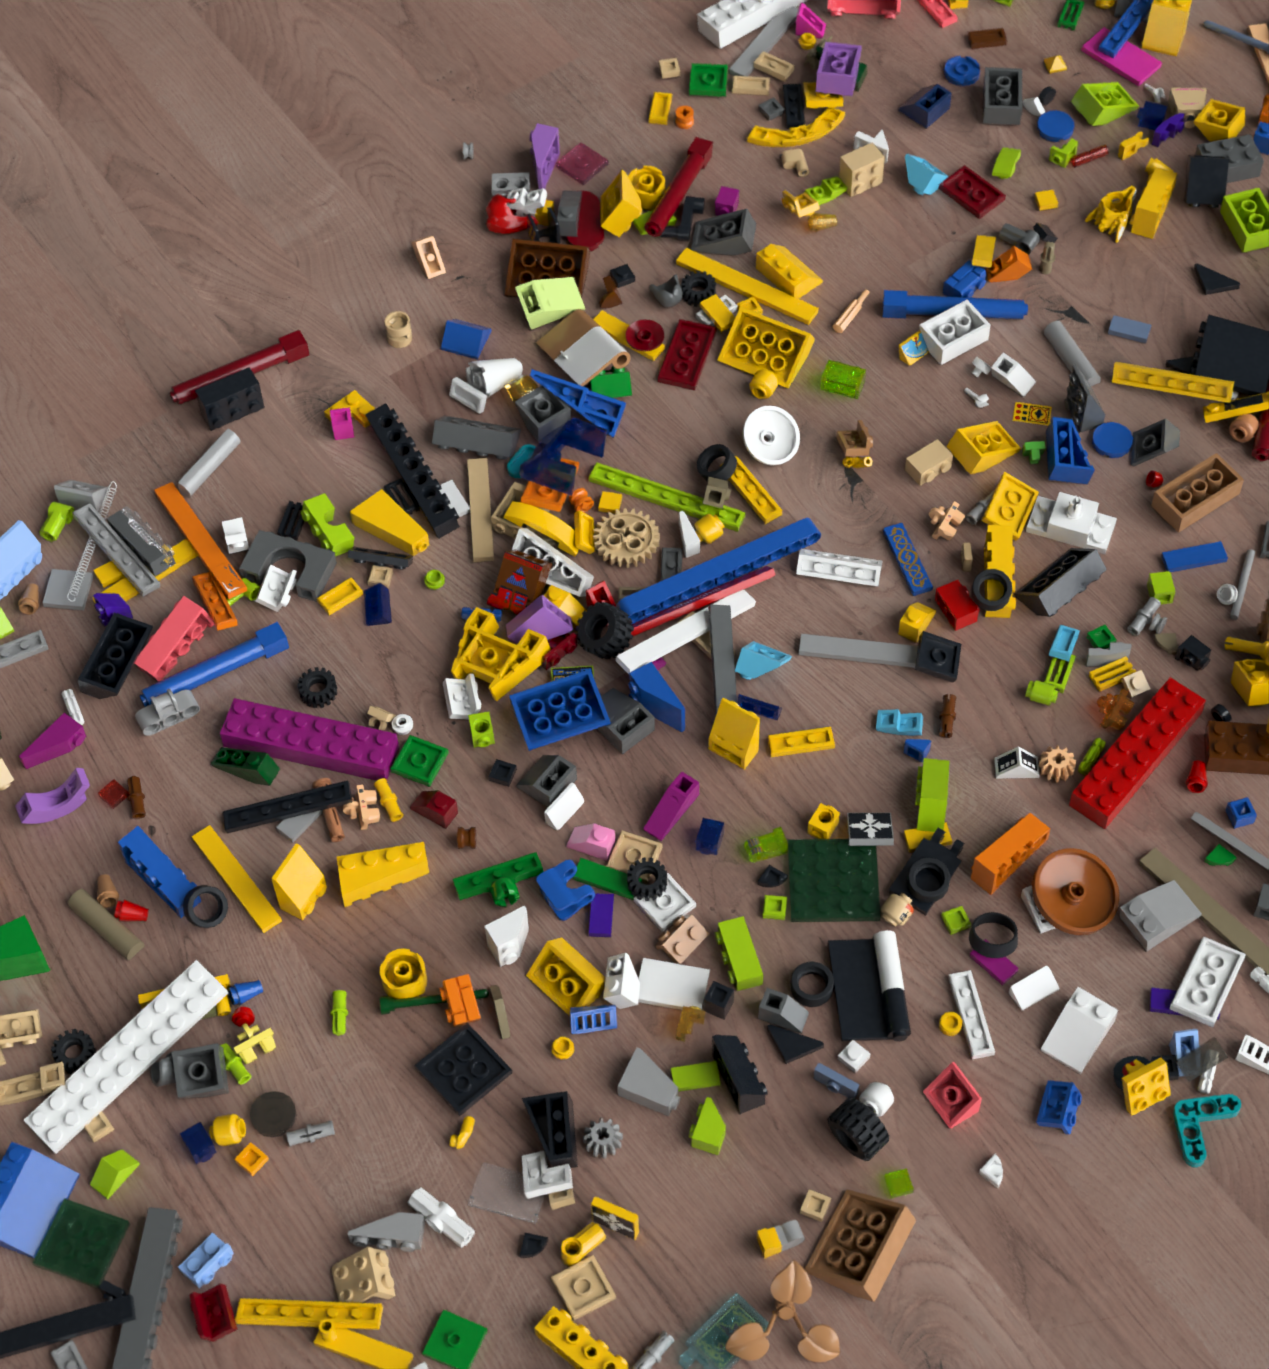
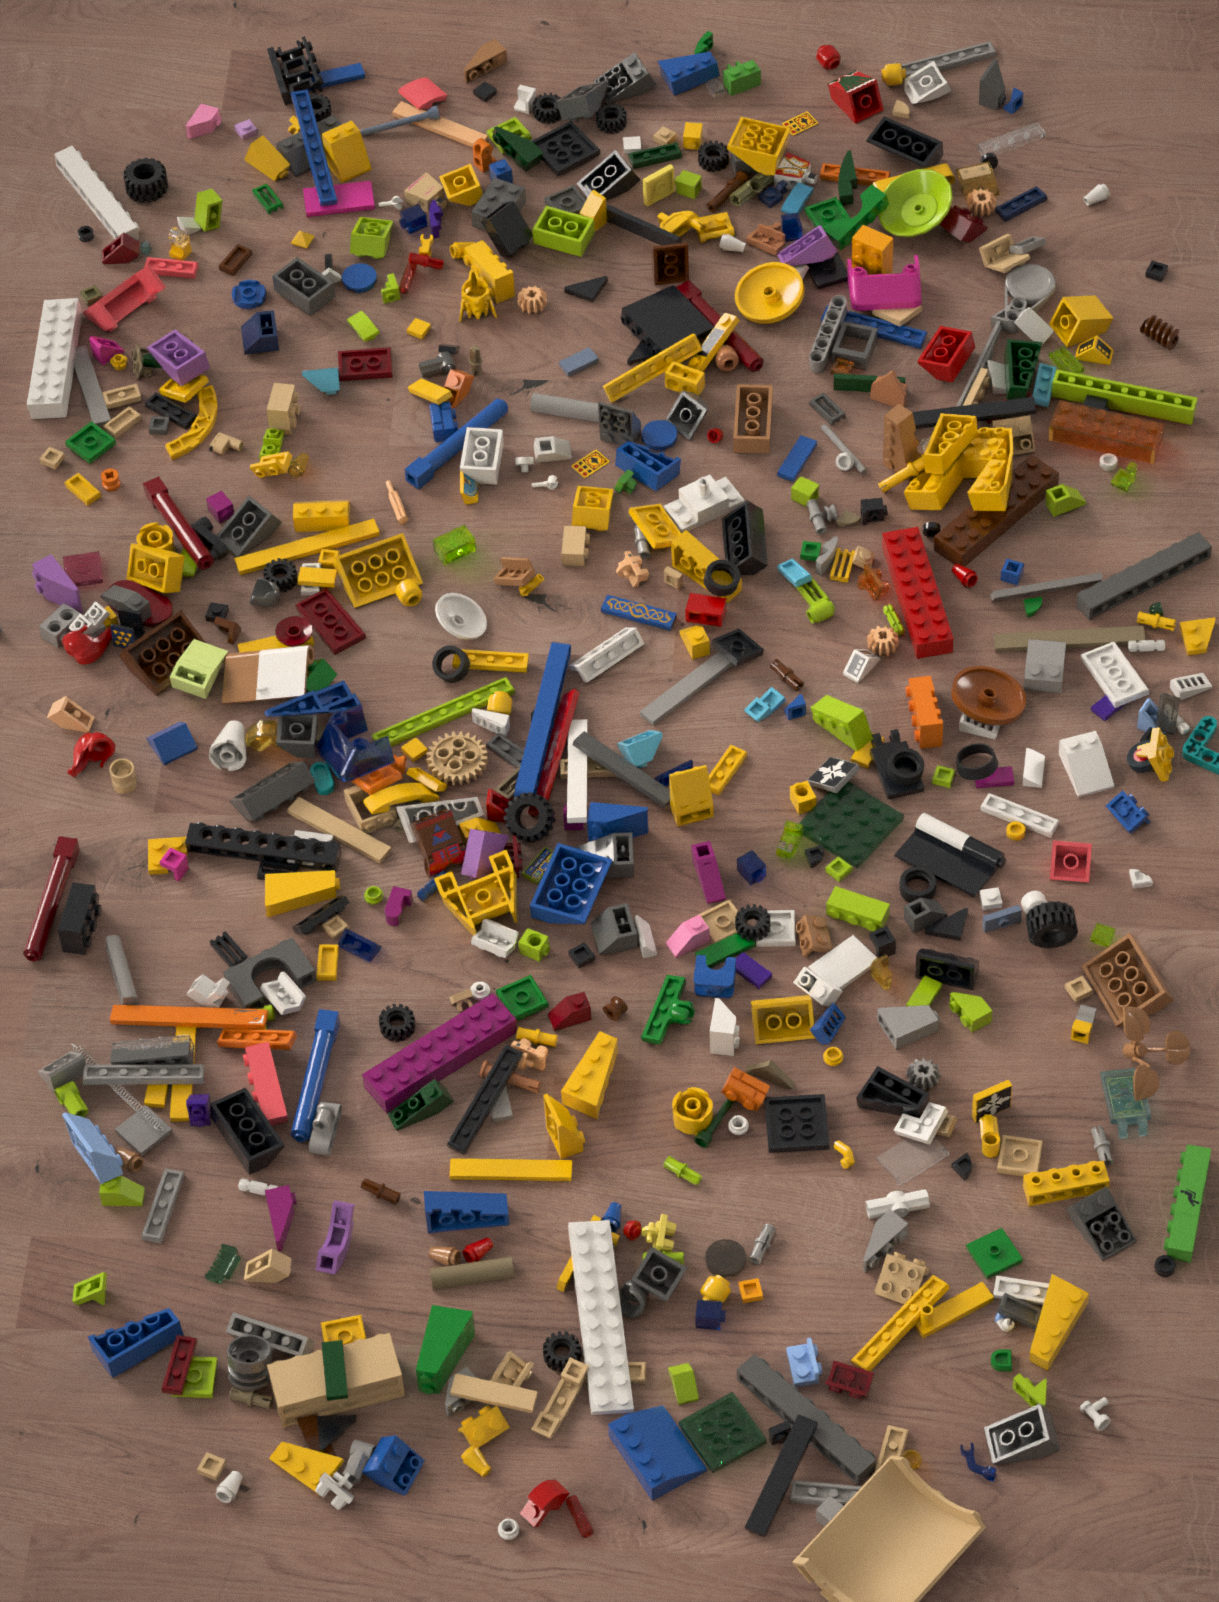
camera: 50 degrees left, 5 degrees down
clear red tile [98,779,129,809] -> none
black tyre [183,885,228,928] -> none
lime arch [301,493,355,557] -> none
white tile [449,377,487,414] -> none
dark tan brick [703,477,731,508] -> none
white slope [854,130,889,163] -> none
tan head [881,893,914,927] -> none
none -> red piece [67,732,116,778]
none -> magenta leg [385,886,413,926]
none -> red axle [408,252,444,269]
none -> light nougat gear [518,285,547,314]
none -> yellow brick [665,361,705,396]
none -> white plate [728,1115,749,1135]

